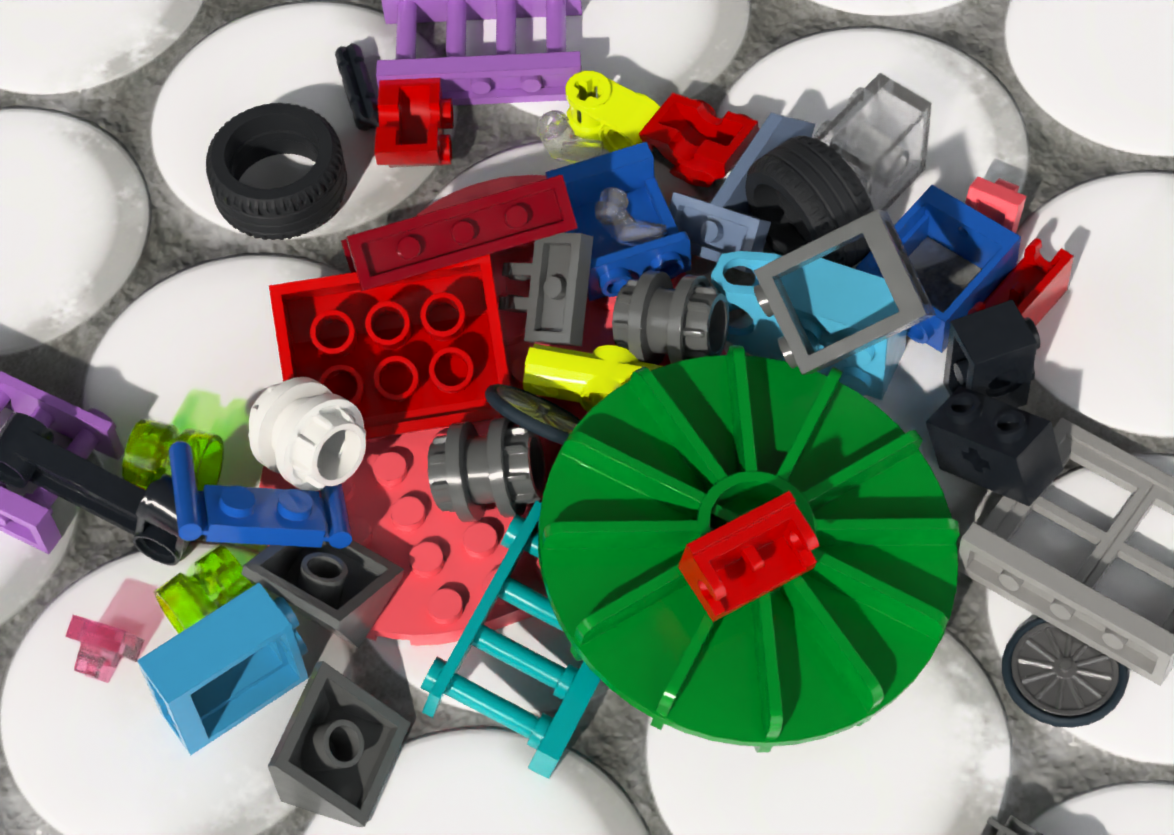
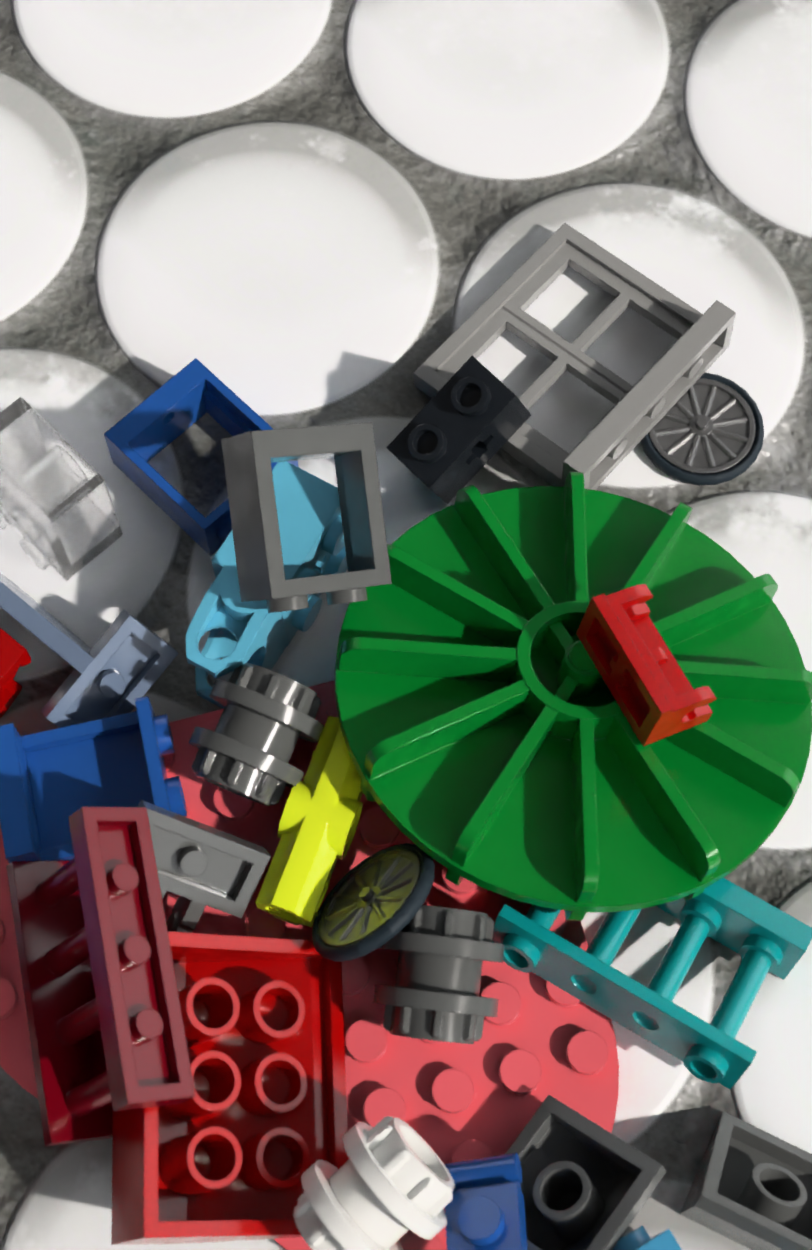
camera: 90 degrees left, 10 degrees up
clear arm [595,187,667,246] -> none
black tyre [745,136,874,267] -> none
black brick [943,299,1040,408] -> none
coral tile [965,177,1027,233] -> none
red hinge [967,238,1074,326] -> none

